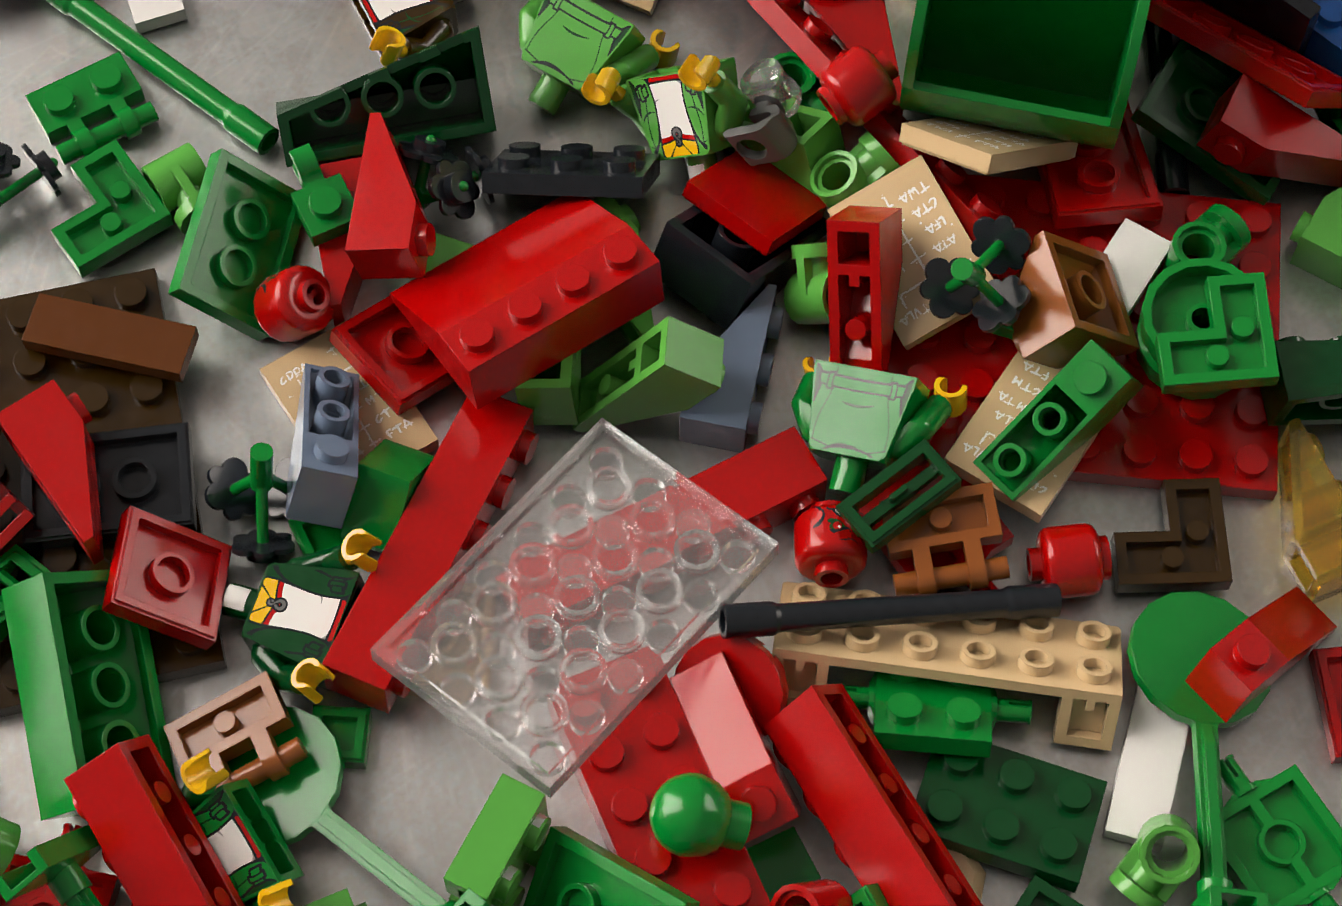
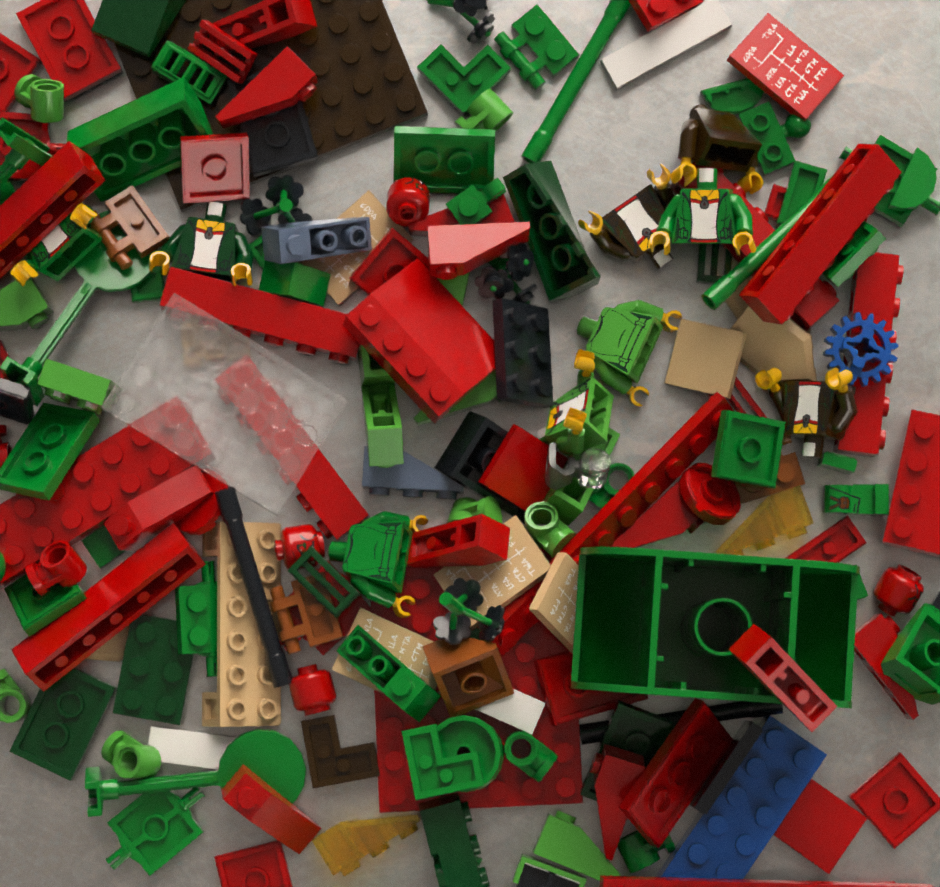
camera: 80 degrees right, 20 degrees up
reddish brown tile [21,293,199,383] -> none
green piece [649,773,752,857] -> none
red head [816,45,899,127] -> none

